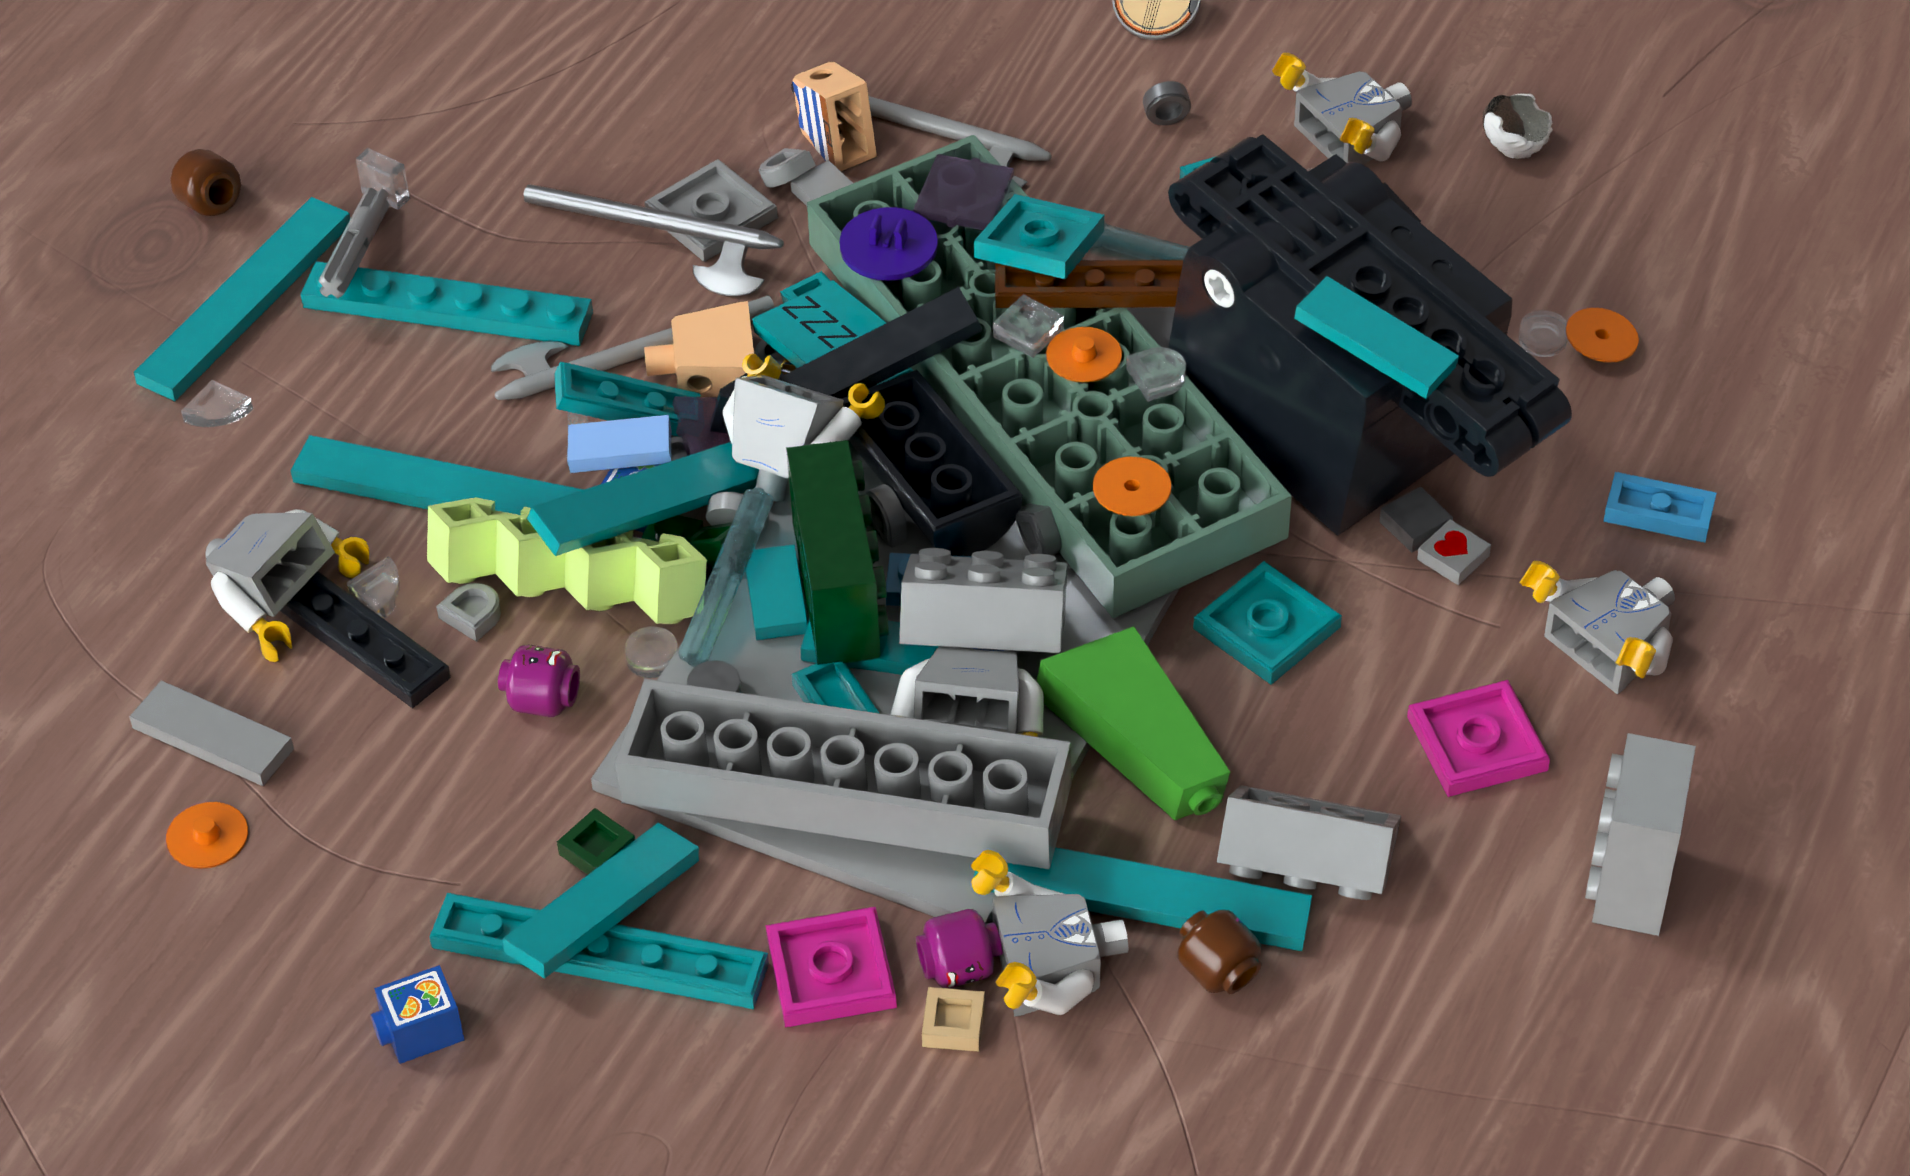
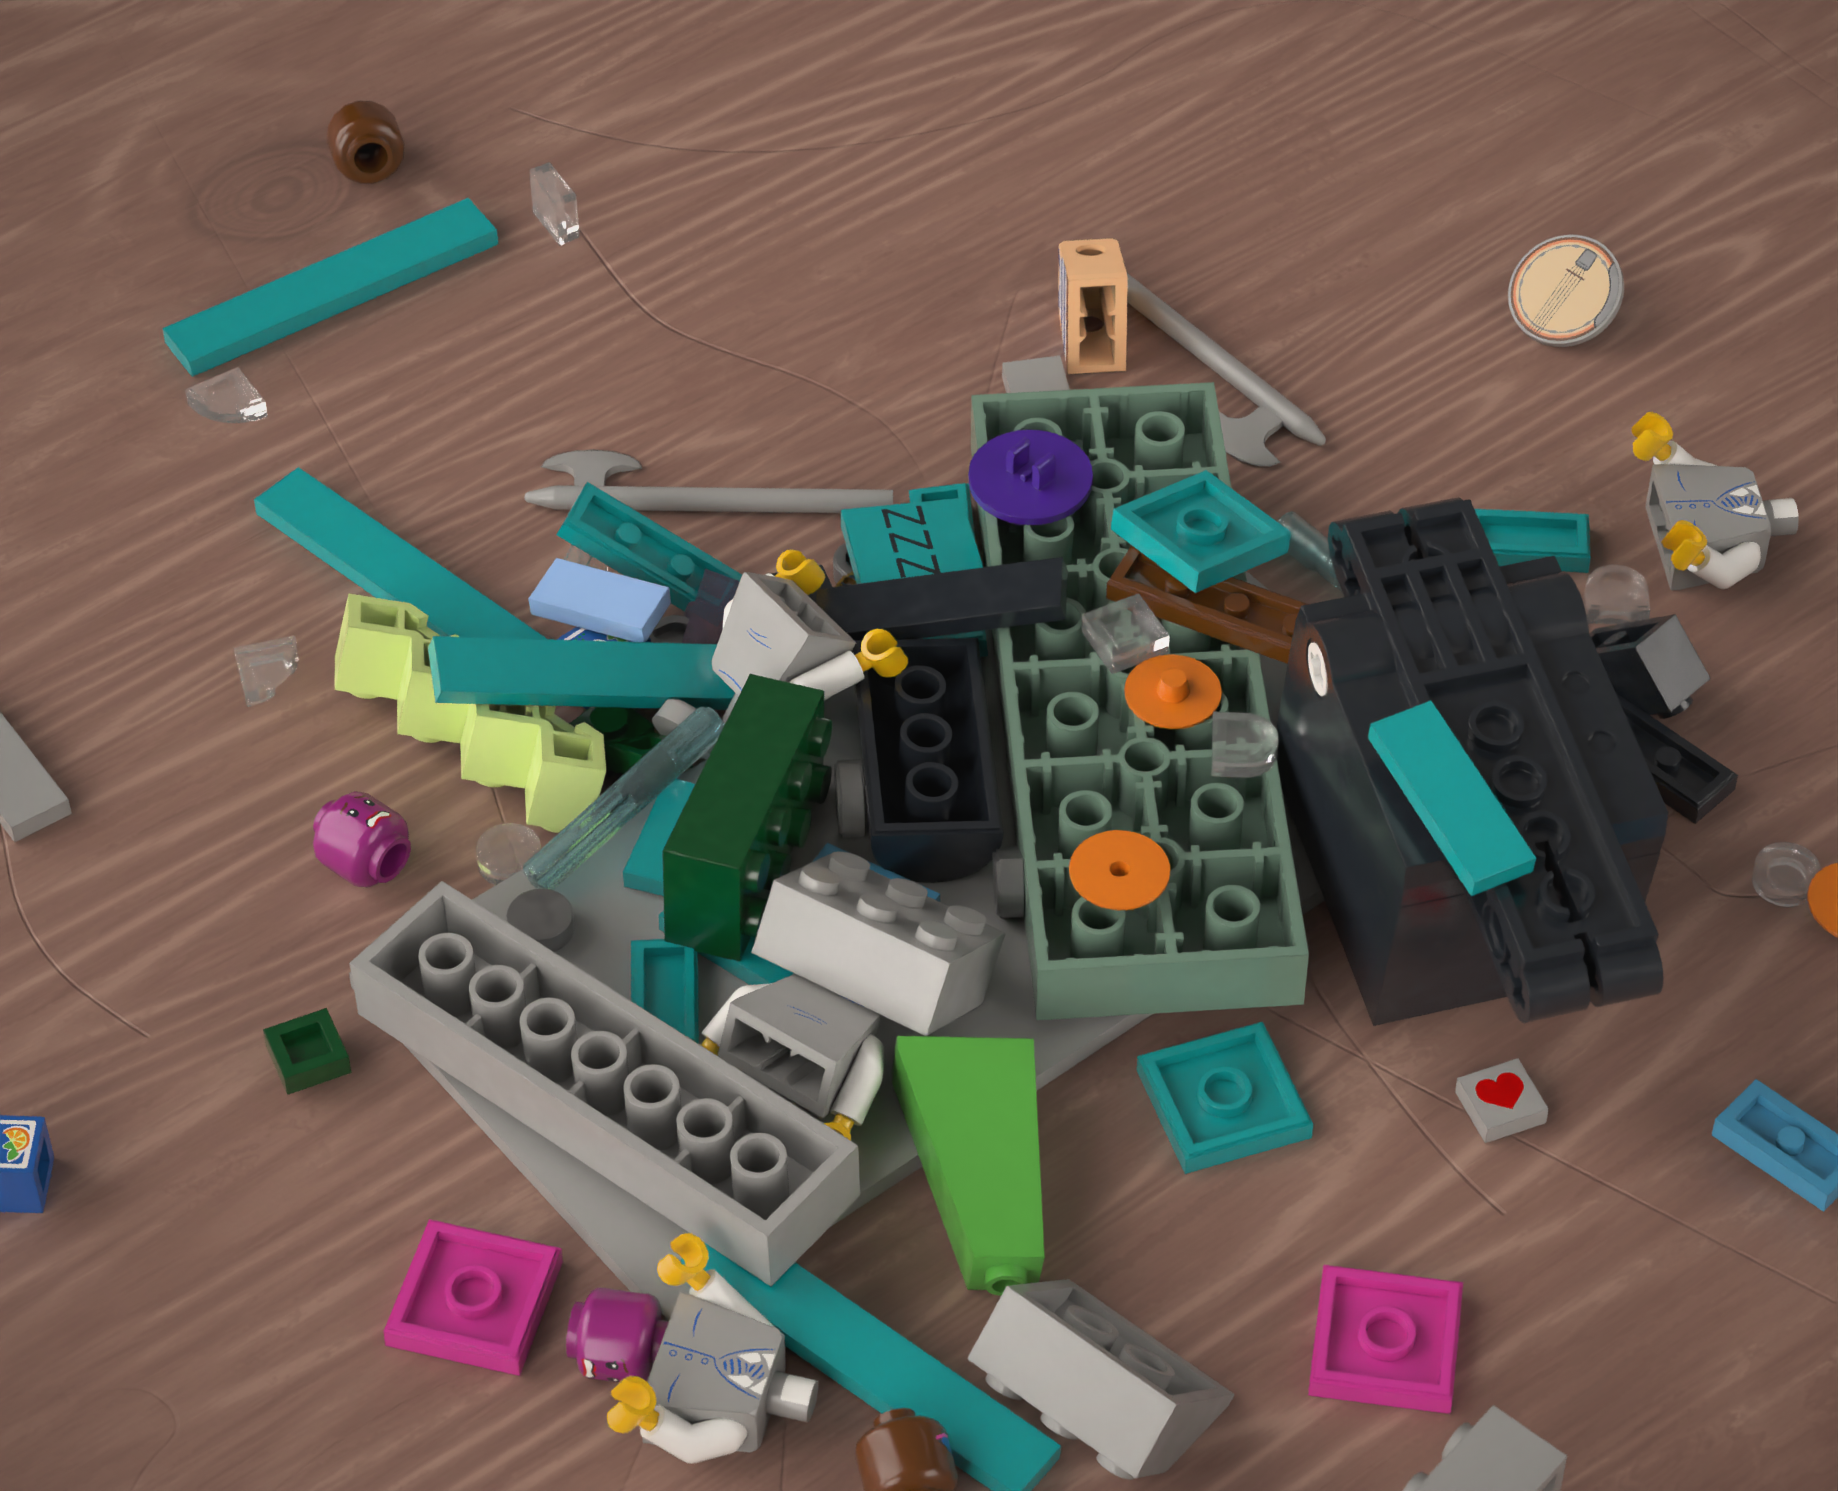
camera: 25 degrees right, 0 degrees up
light grey torso [205,509,369,662] -> none
black tile [280,571,451,709] -> none
teal plate [300,261,593,346] -> none
light grey axle [319,188,390,298] -> none
teal tile [429,893,769,1009] -> none
light grey tile [436,583,501,642] -> none
teal tile [503,822,699,979] -> none
piece [524,184,784,296] -> none
light nougat torso [644,301,754,401] -> none
light grey tile [645,159,778,262] -> none
light grey tile [758,148,816,187] -> none
clear purple piece [913,154,1014,230] -> none
tan tile [922,987,985,1052] -> none
flat silver tile [1143,81,1191,125] -> none
flat silver tile [1379,487,1453,553] -> none
light grey torso [1519,561,1675,694] -> none

